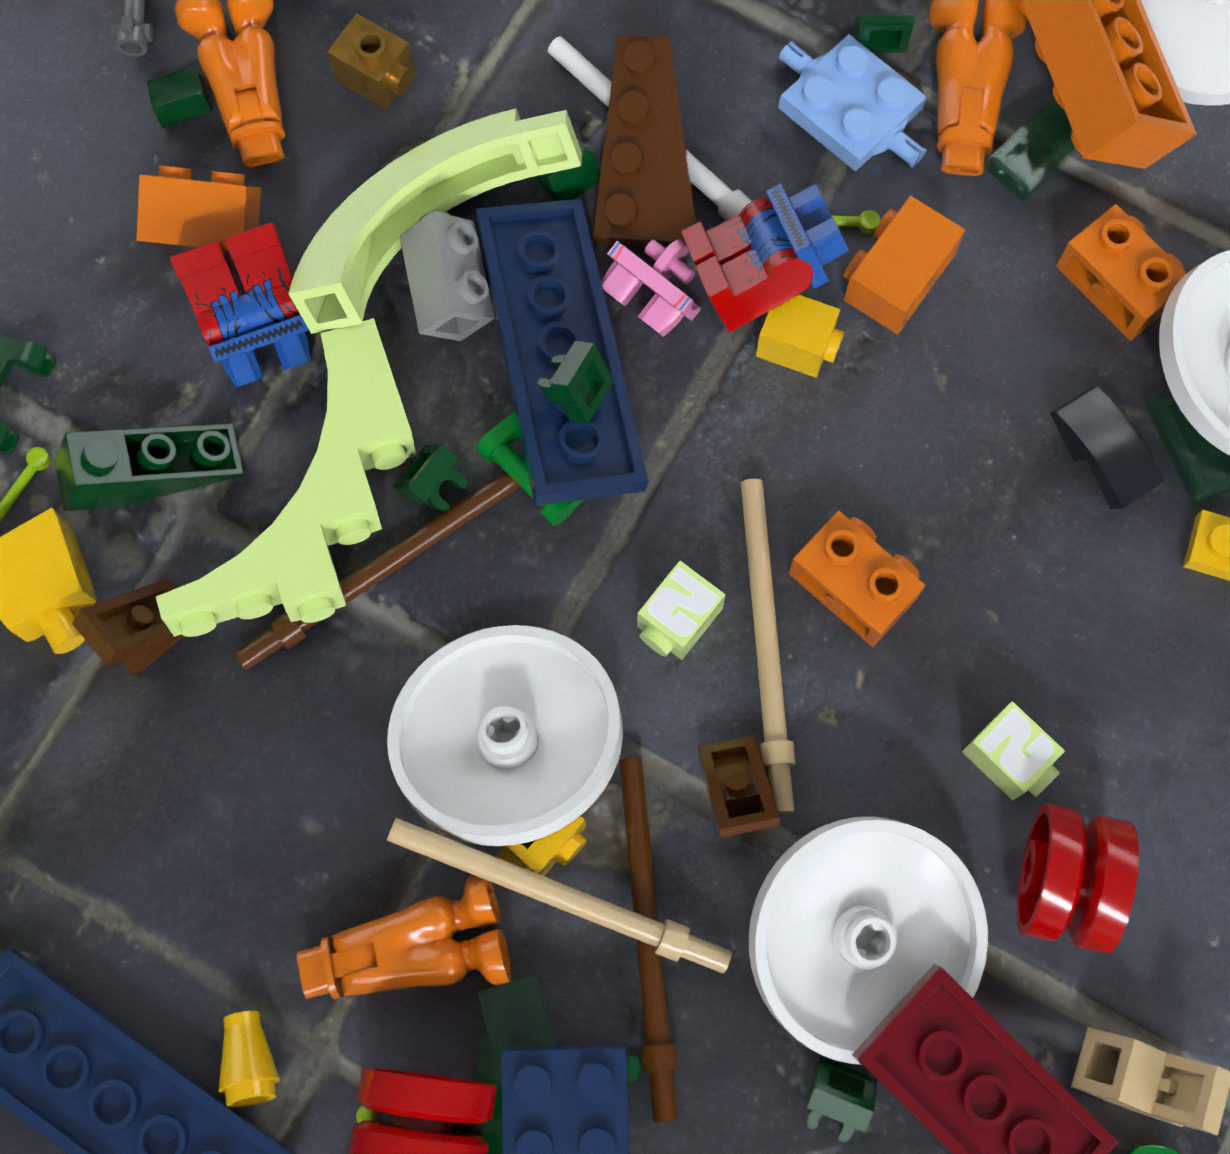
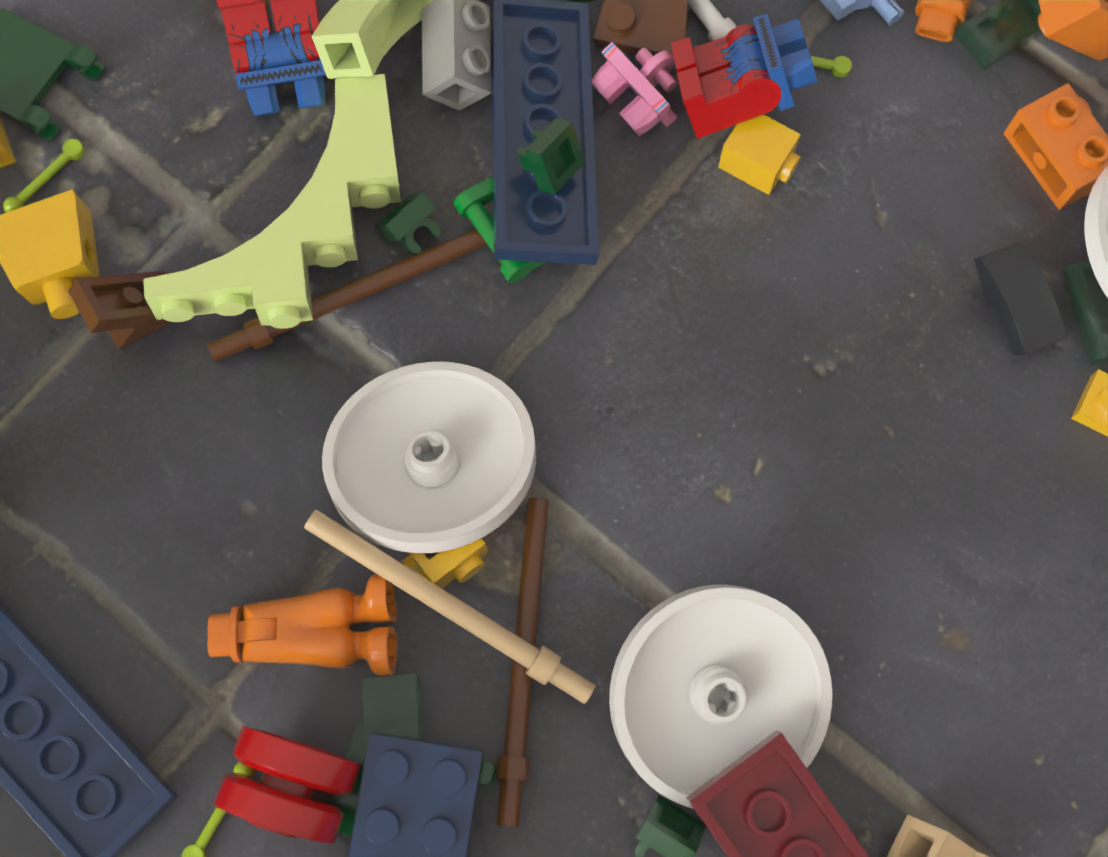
camera: 10 degrees right, 0 degrees up
dark green slope [55,424,243,511] -> none
yellow cone [219,1011,280,1107] -> none
brick [637,561,726,660] -> none
reddish brown slope [697,735,780,838] -> none
tan bar [741,479,796,815] -> none
orange brick [788,510,926,648] -> none
orange brick [843,195,966,335] -> none
brick [962,701,1065,801] -> none
red wheel [1016,803,1139,954] -> none

